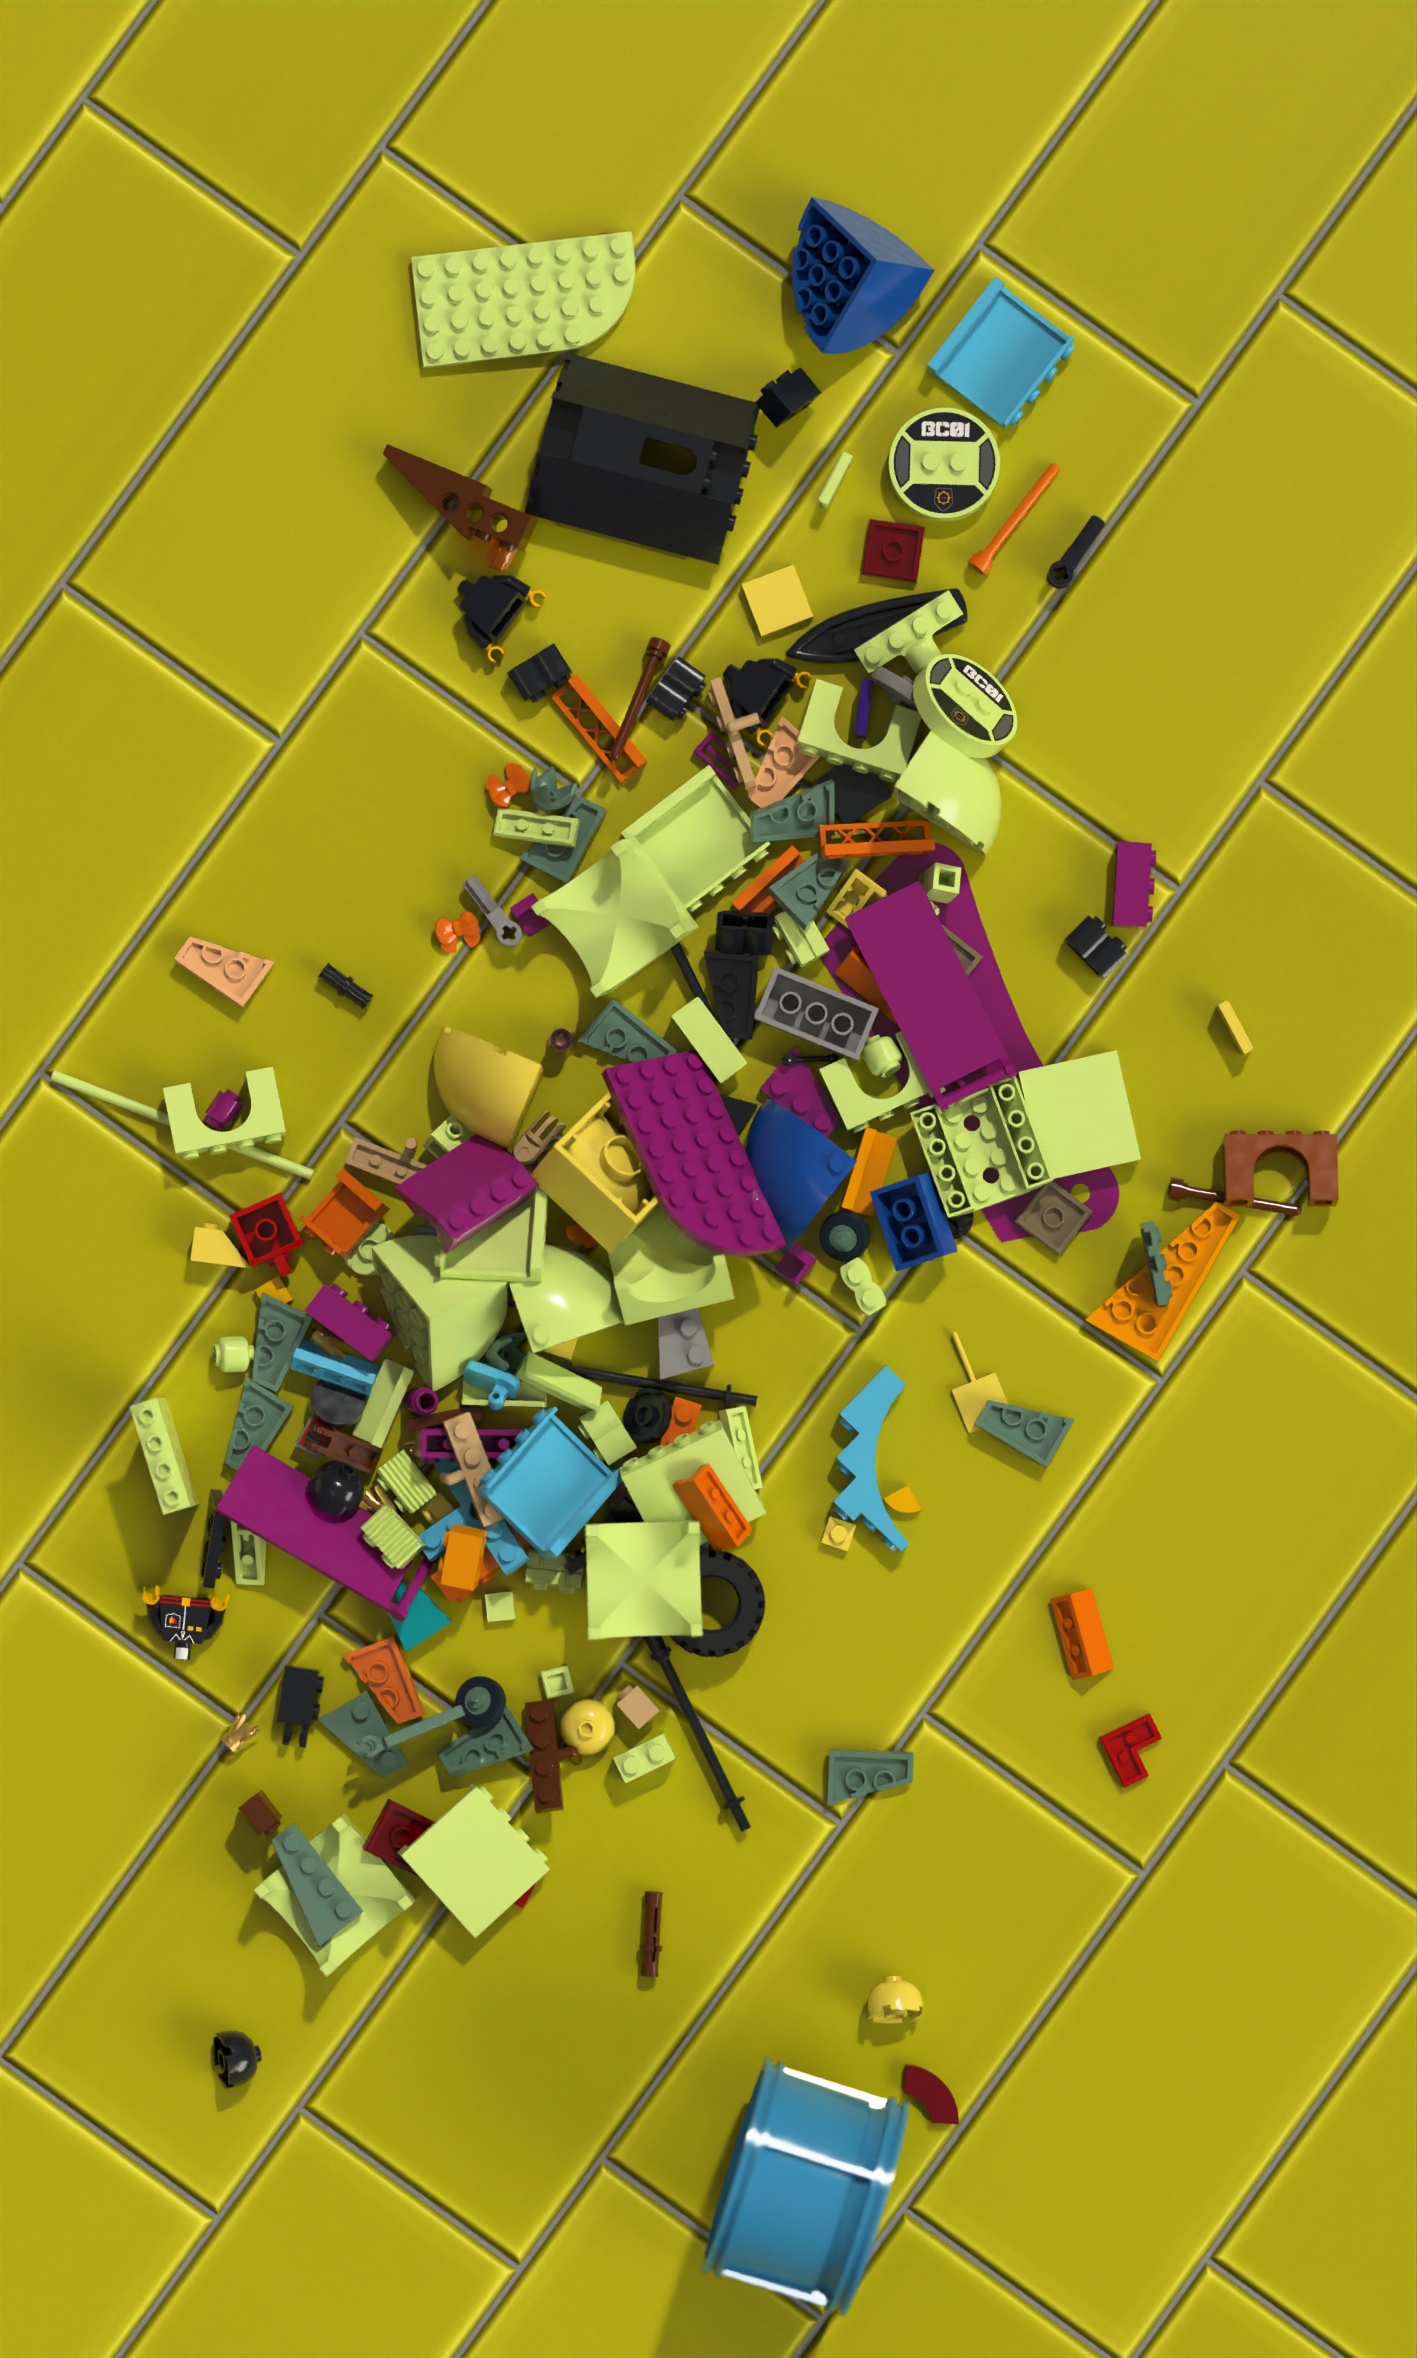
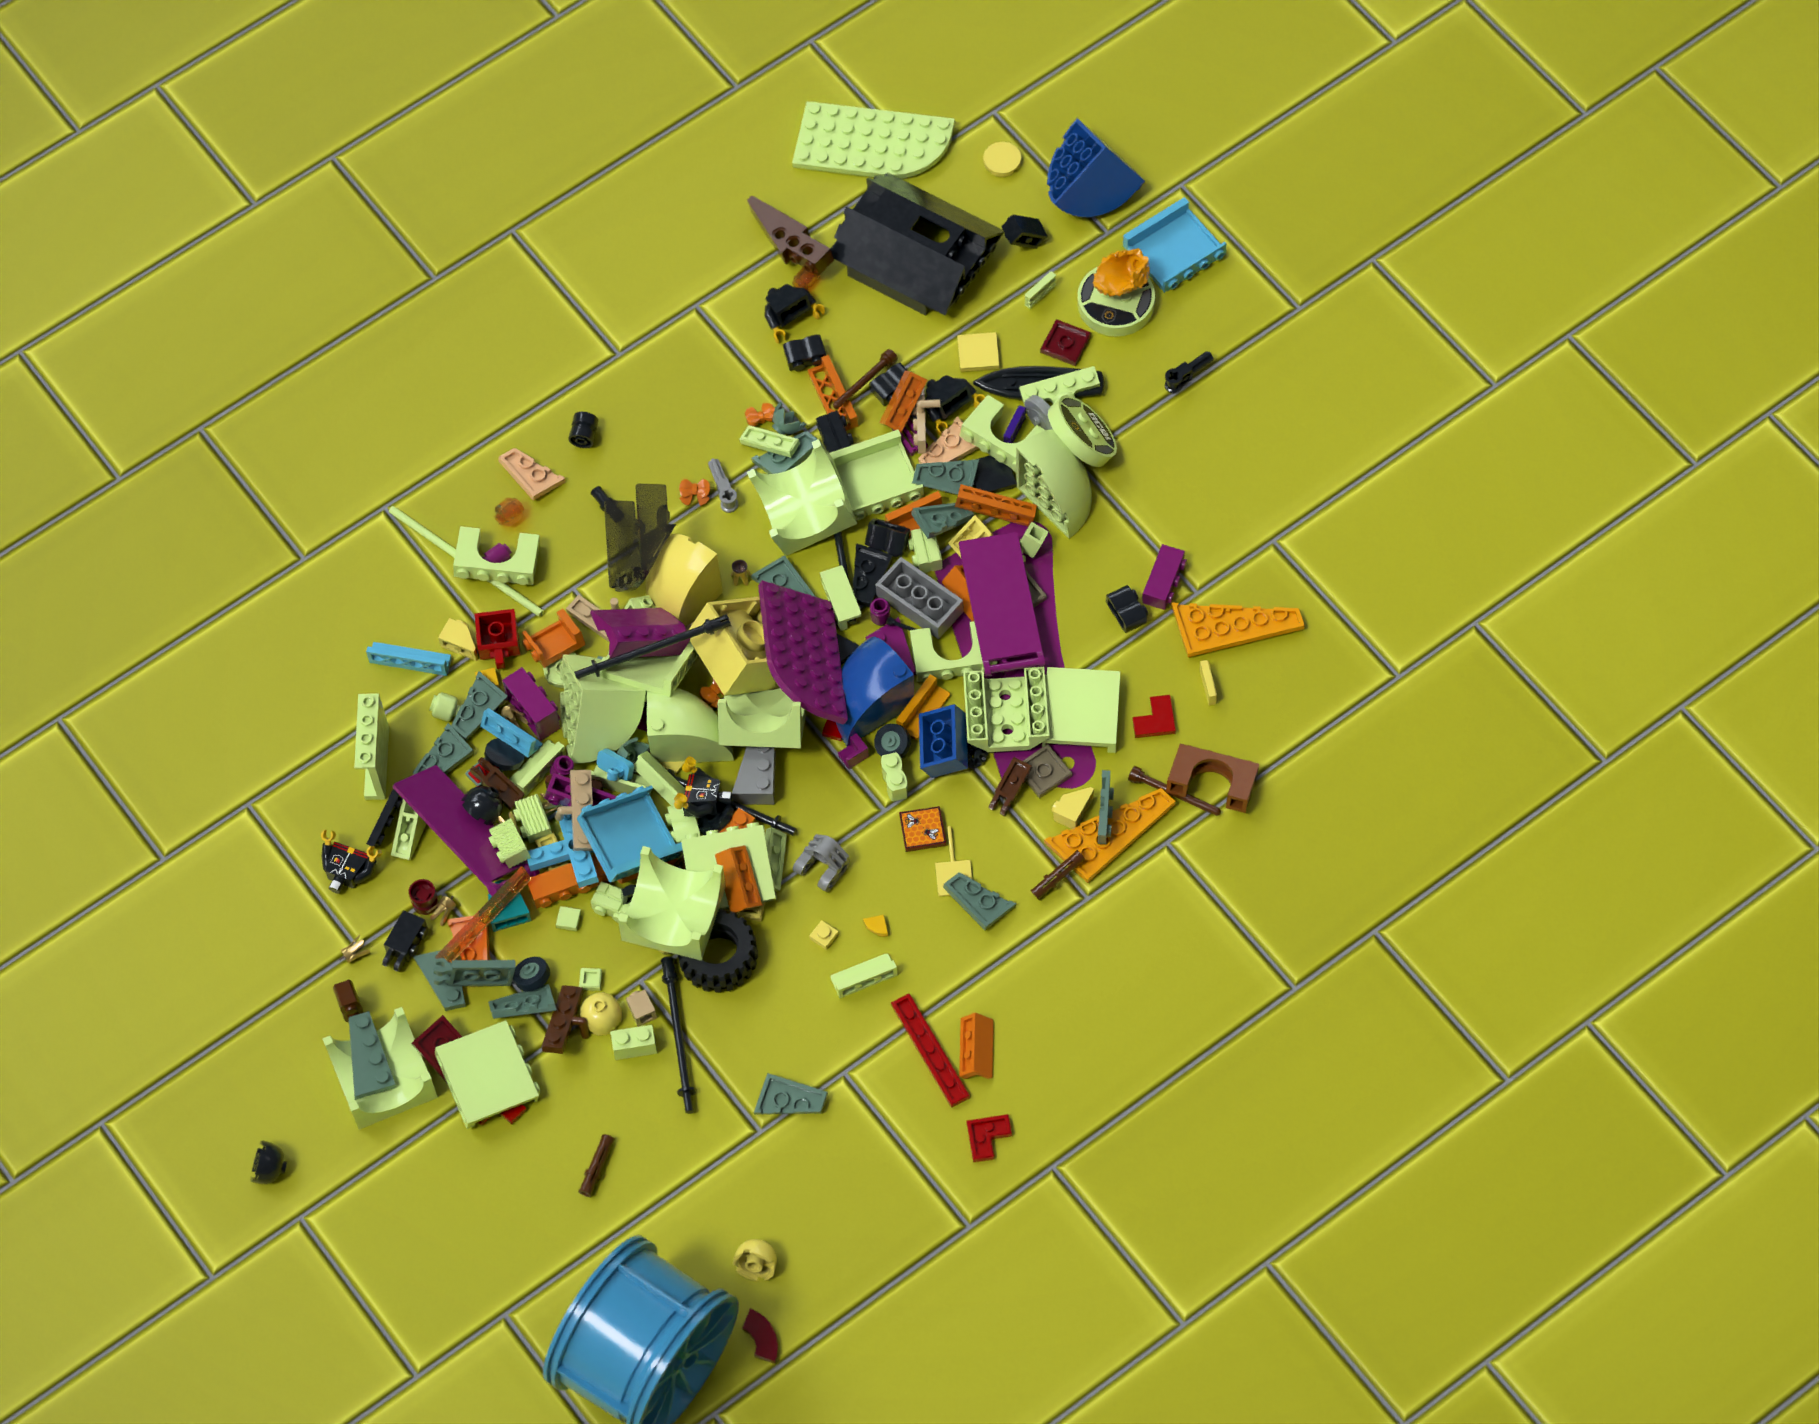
camera: 15 degrees right, 25 degrees down
light orange brick [438,1524,488,1591] -> none
magenta panel [510,893,551,937] -> none
medium azure arch [833,1366,909,1552] -> none
yellowish green head [862,1035,903,1078] -> none
orange piece [968,463,1060,576] -> none
none -> medium azure fence [366,642,452,676]
none -> dark red wheel [408,879,439,915]
none -> pearl gold piece [427,896,456,926]
none -> clear orange tile [435,867,531,967]
none -> clear orange head [494,497,524,527]
none -> black wheel [568,412,598,448]
none -> black bar [574,614,731,679]
none -> clear smoke windscreen [604,483,676,592]
none -> black torso [674,756,732,818]
none -> light grey piece [793,834,850,892]
none -> black brick [816,411,854,453]
none -> yellowish green panel [831,953,898,998]
none -> magenta brick [870,598,891,625]
none -> orange panel [879,370,927,433]
none -> red tile [891,993,970,1108]
none -> tile [899,806,946,852]
none -> light yellow tile [983,142,1021,177]
none -> reddish brown hinge [989,757,1033,816]
none -> reddish brown pin [1030,850,1086,900]
none -> light yellow slope [1052,787,1094,829]
none -> light orange hair [1093,248,1150,297]
none -> red tile [1132,695,1176,738]
none -> light orange wing [1171,602,1305,657]

